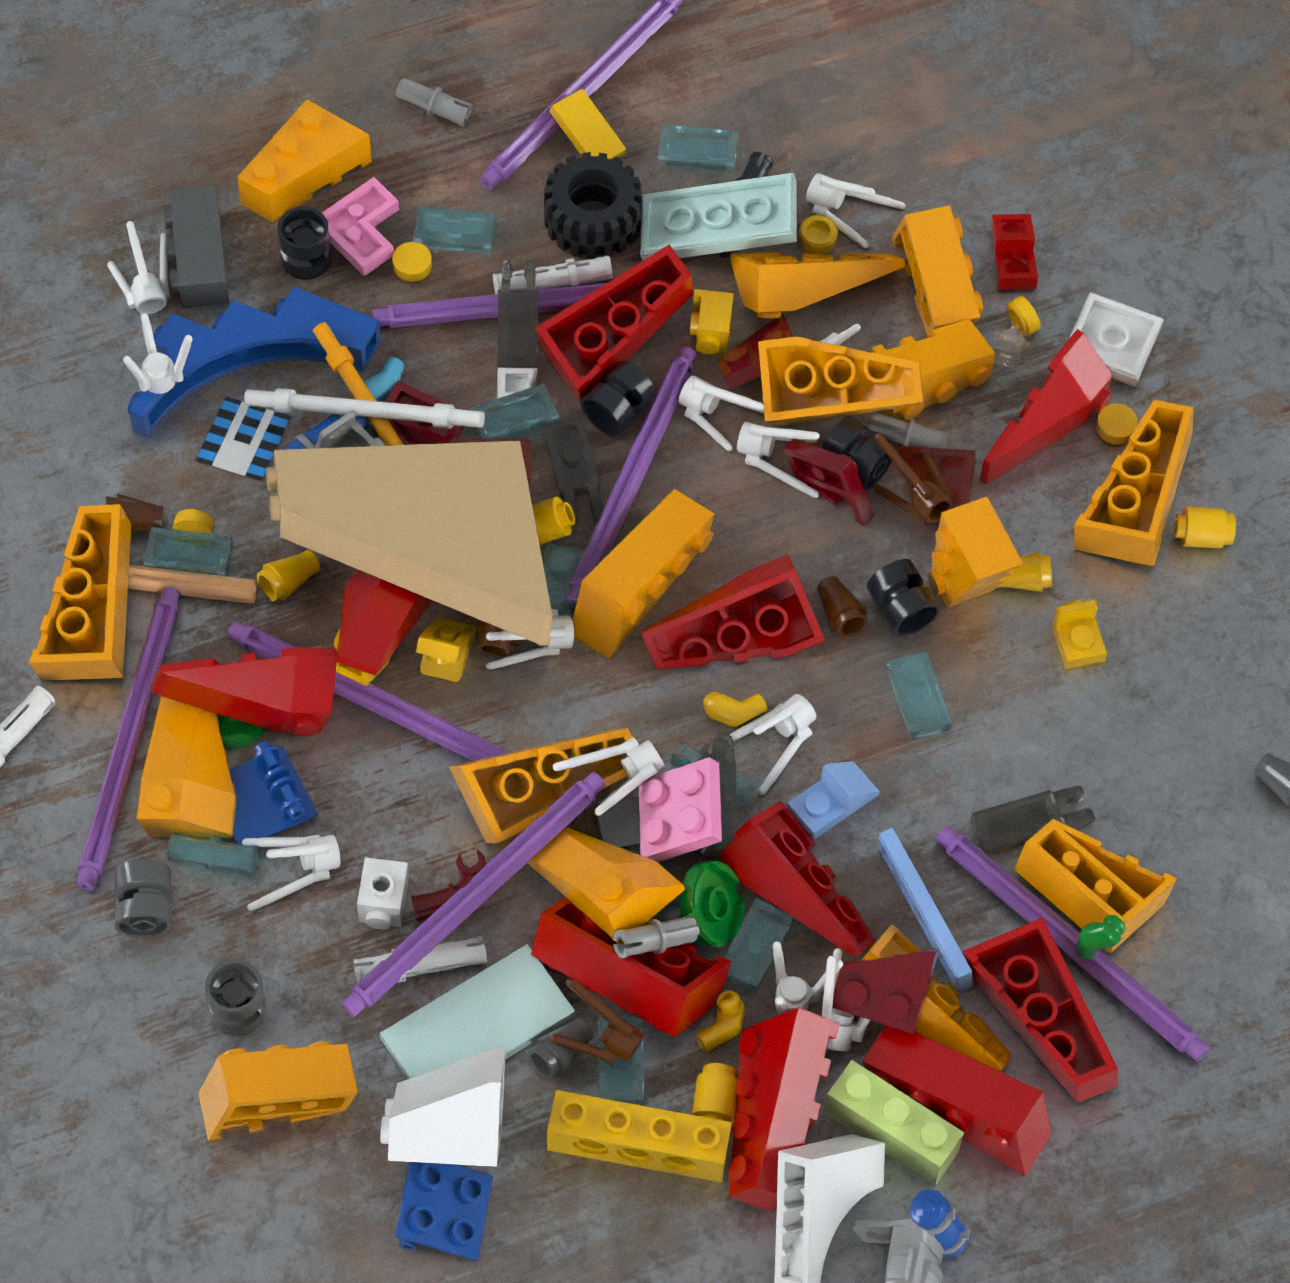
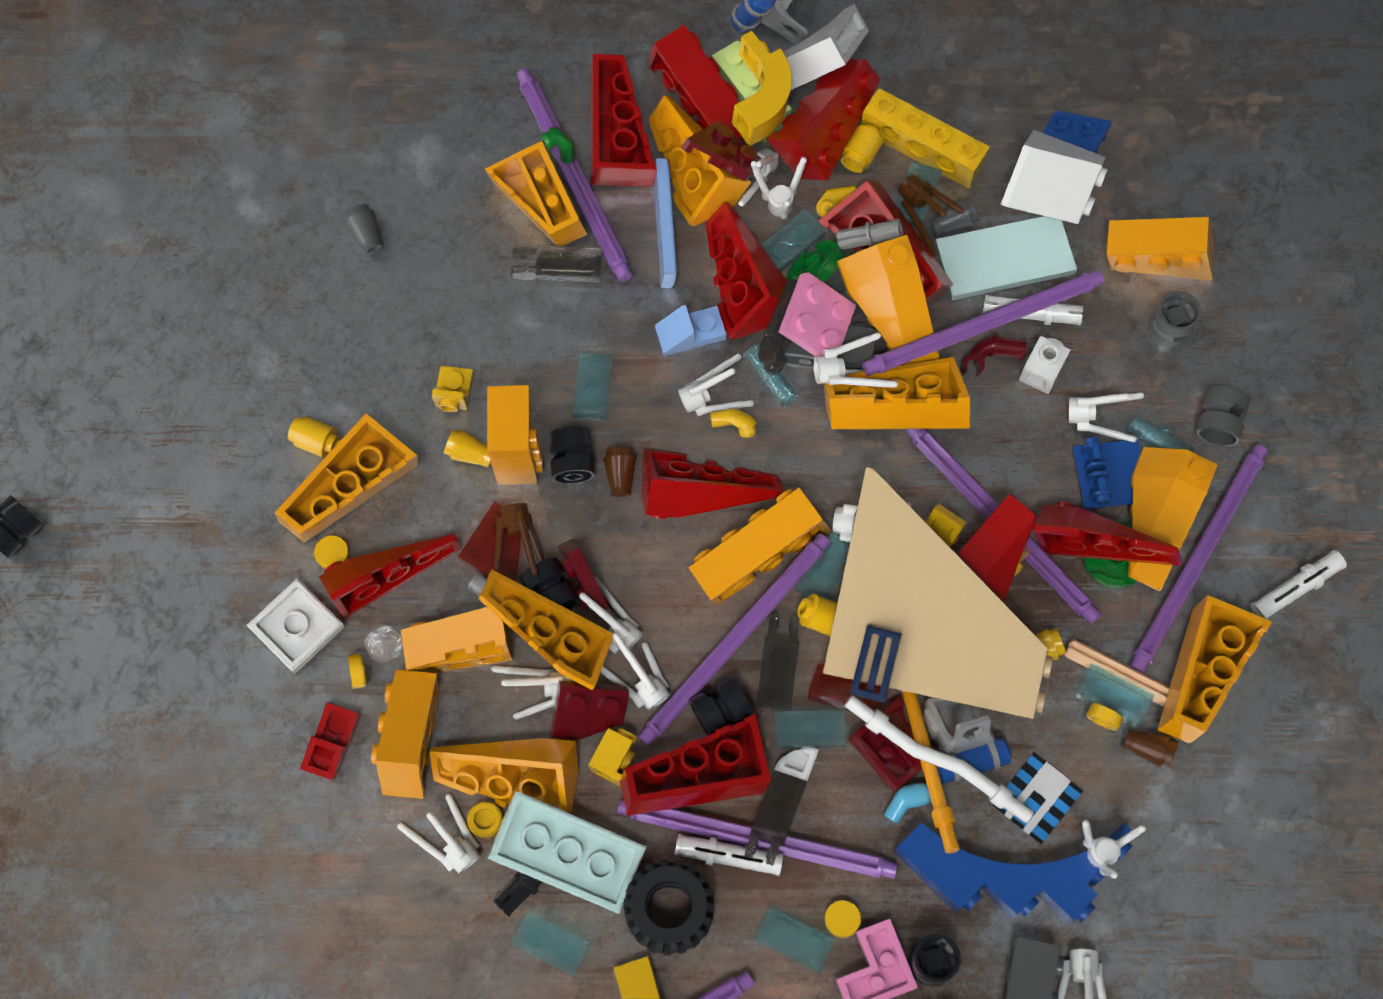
camera: 155 degrees left, 10 degrees up
none -> yellow arch [732,31,792,146]
none -> dark blue tile [850,625,902,703]

